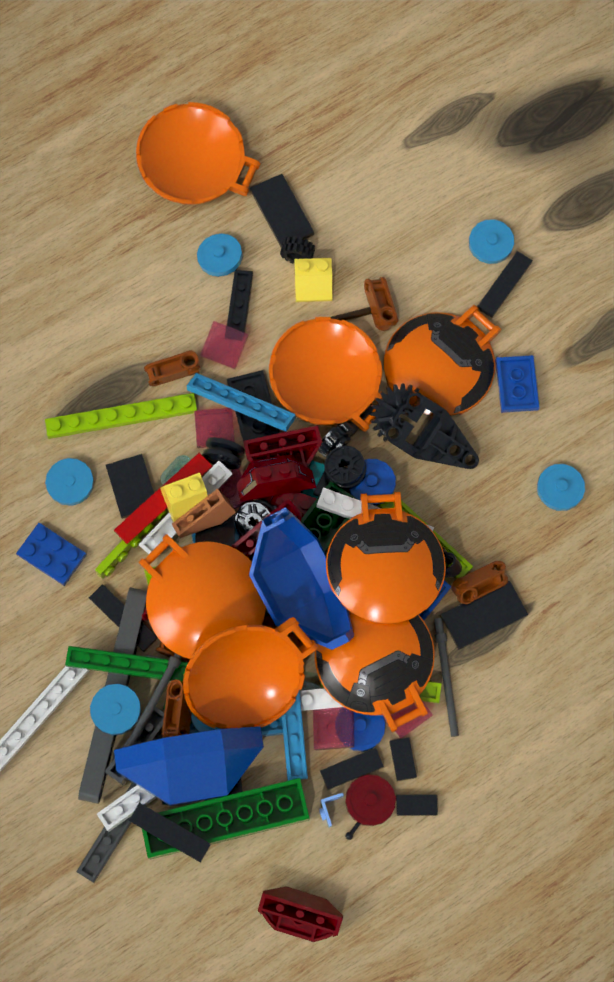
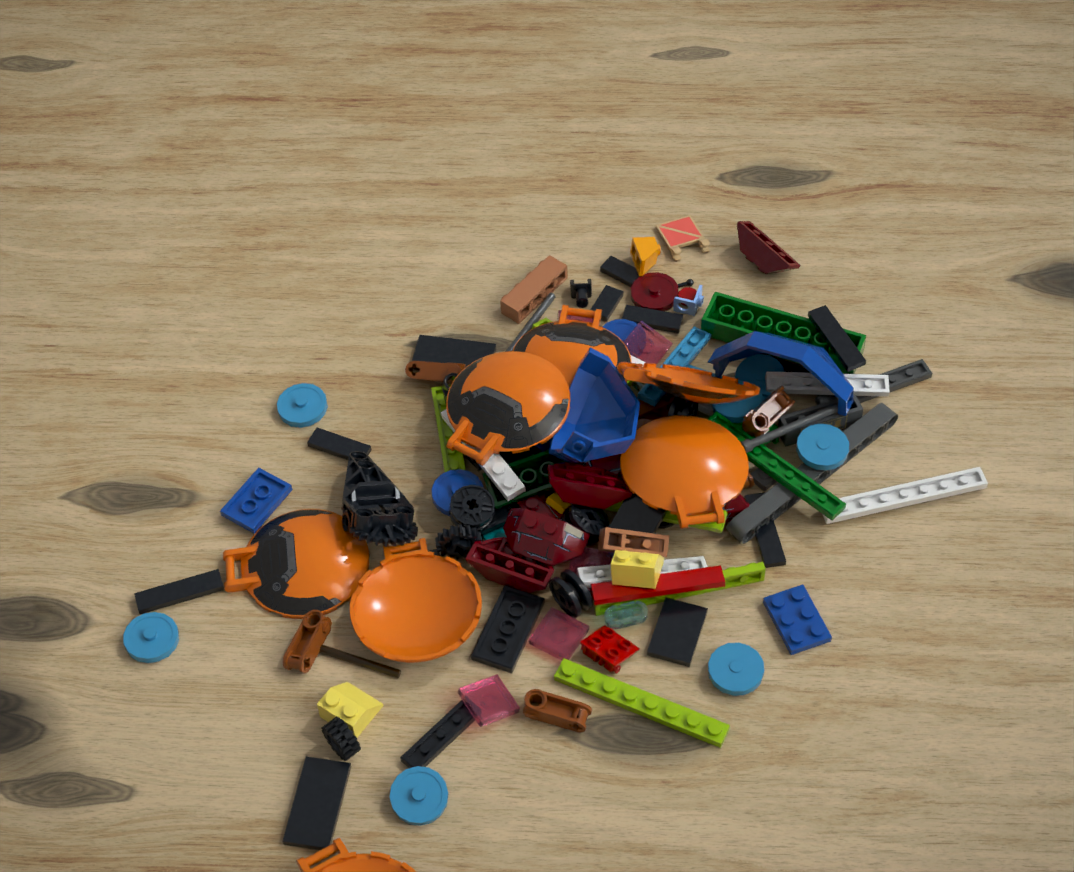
camera: 140 degrees left, 20 degrees down
dark azure plate [187,373,295,432] -> none
none -> black tile [307,427,372,460]
none -> nougat brick [500,255,568,324]
none -> black piece [570,279,592,308]
none -> red hinge [579,625,640,674]
none -> light orange slope [630,237,661,276]
none -> flag [656,215,710,261]
none -> red tile [678,287,697,306]

